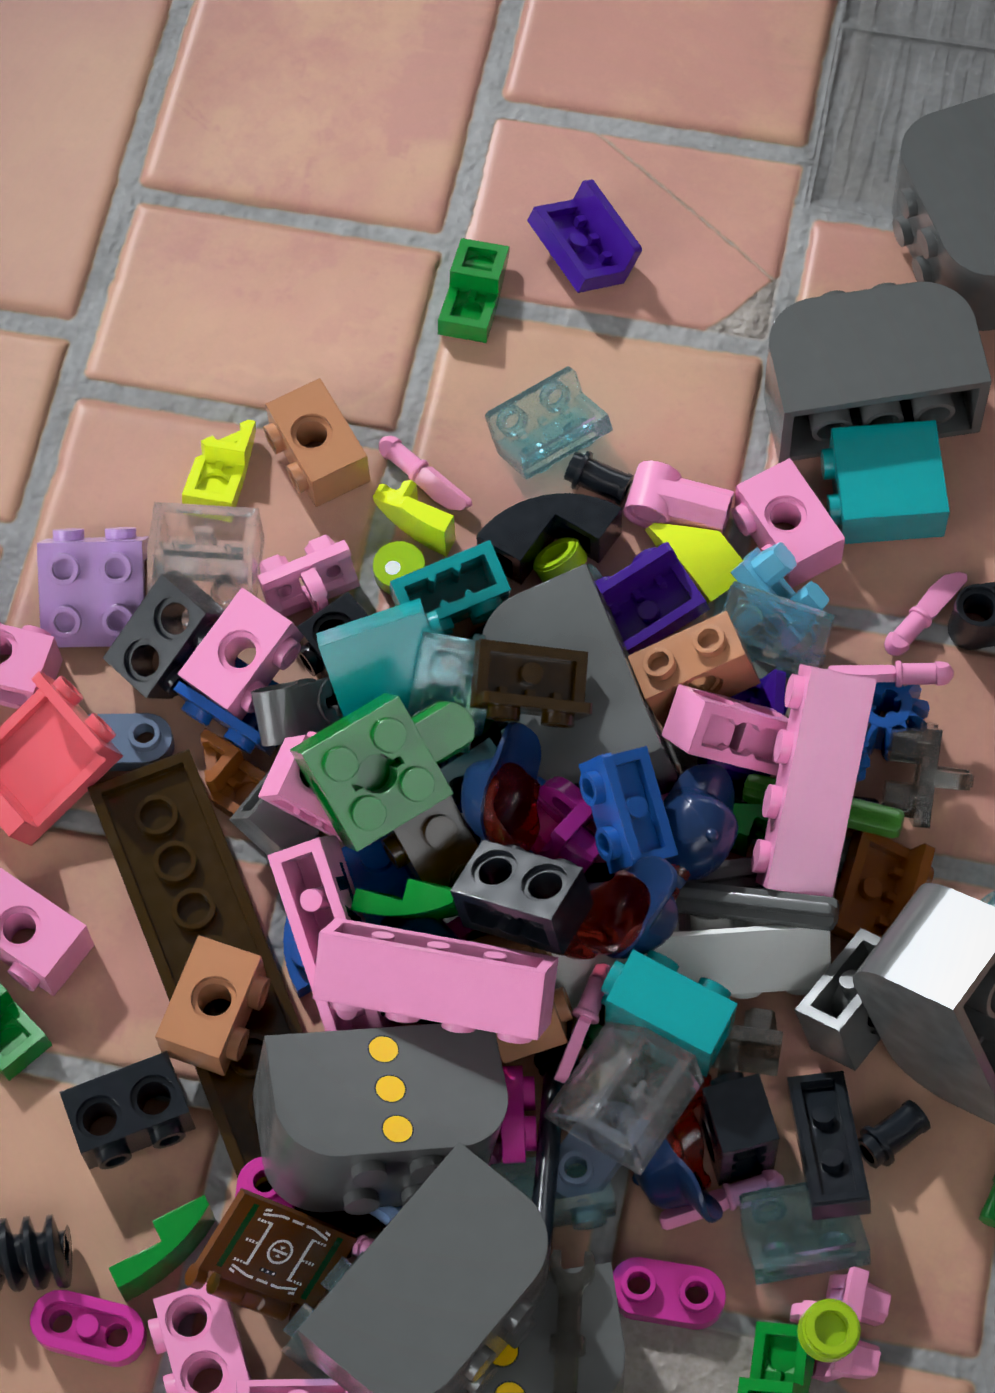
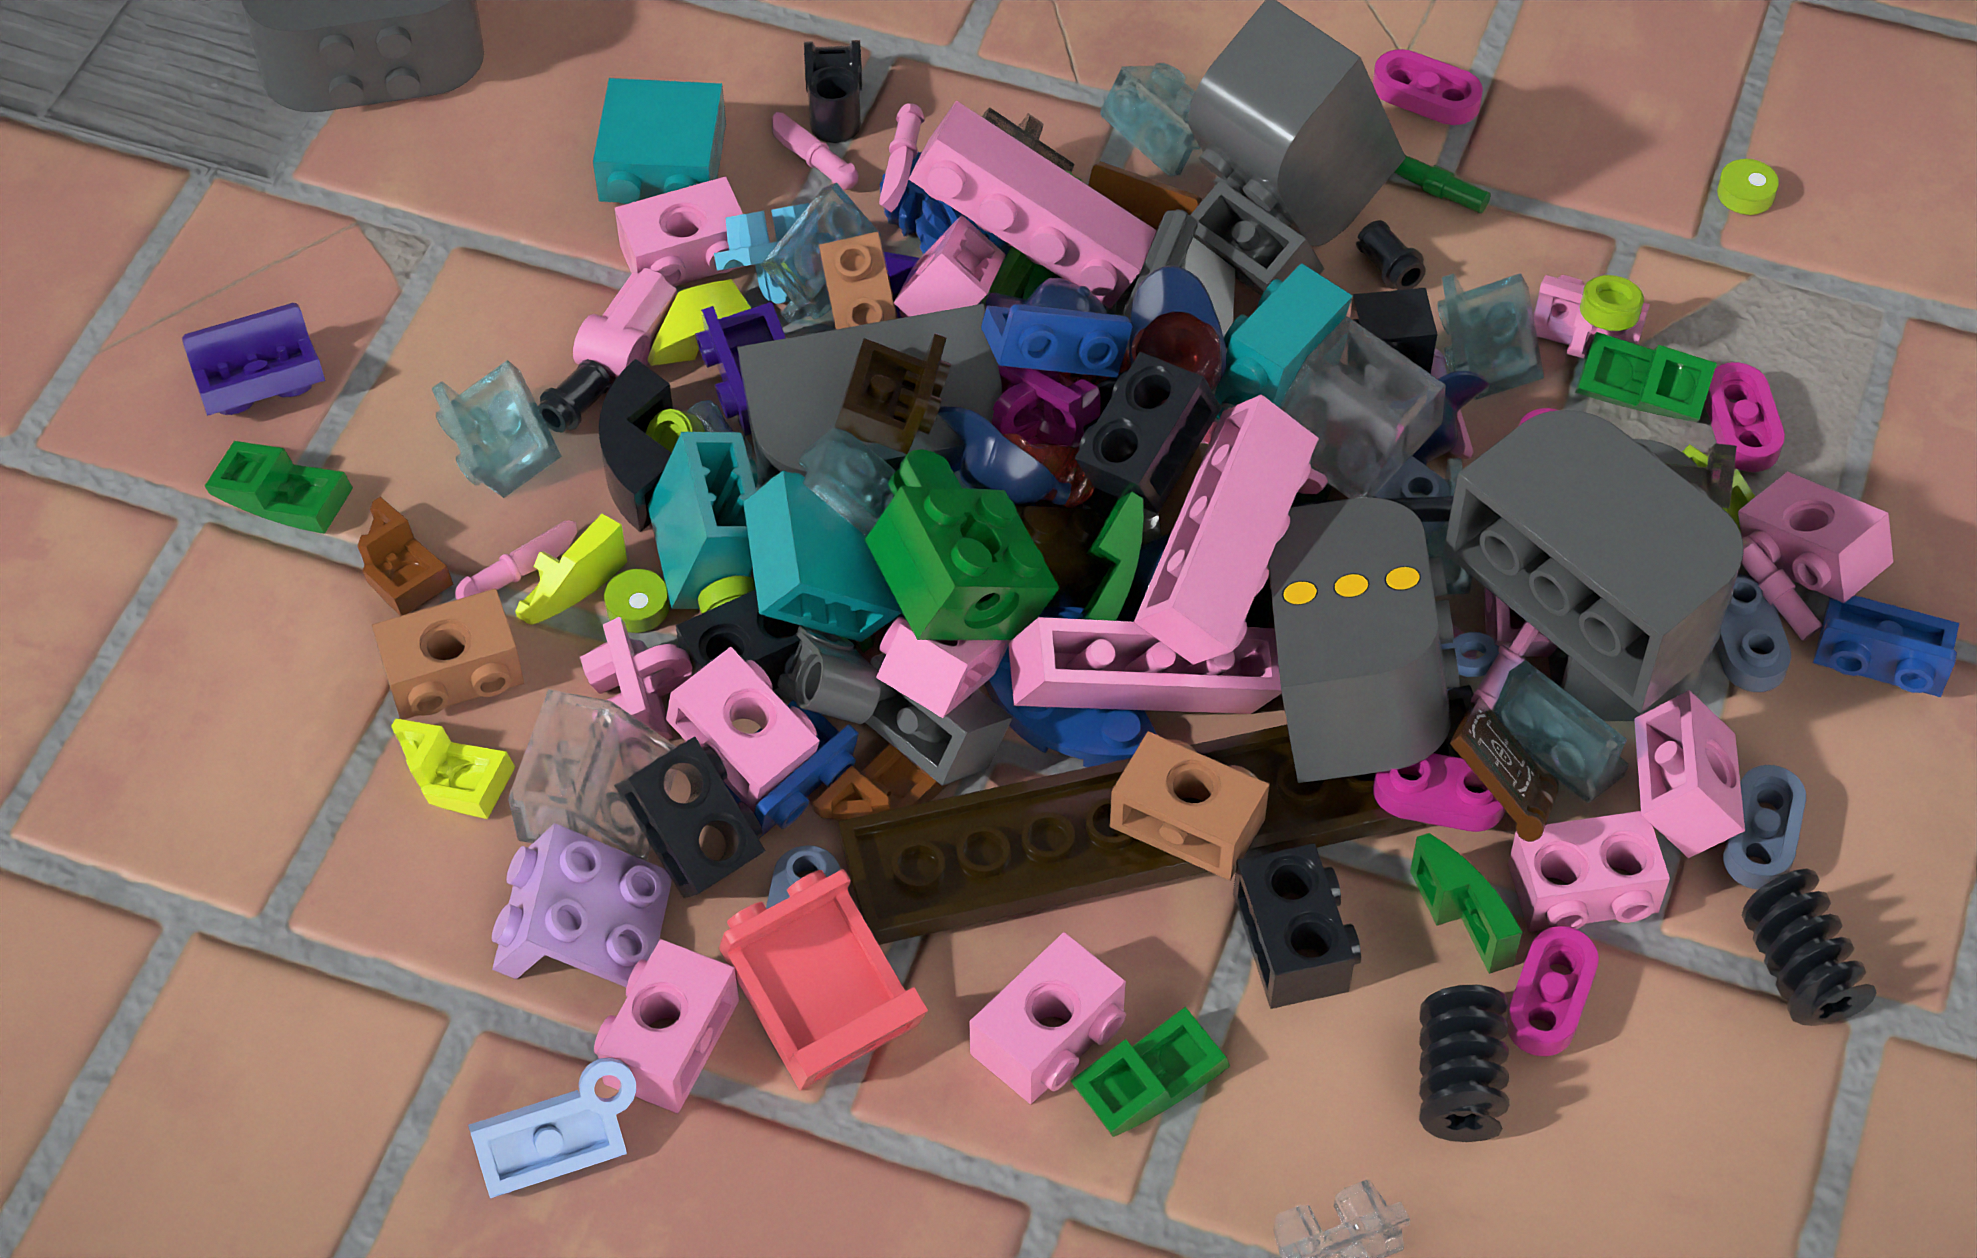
camera: 85 degrees left, 10 degrees down
dark grey brick [764,282,992,463] -> none
black tile [787,1071,871,1221] -> none
none -> dark orange slope [357,496,453,616]

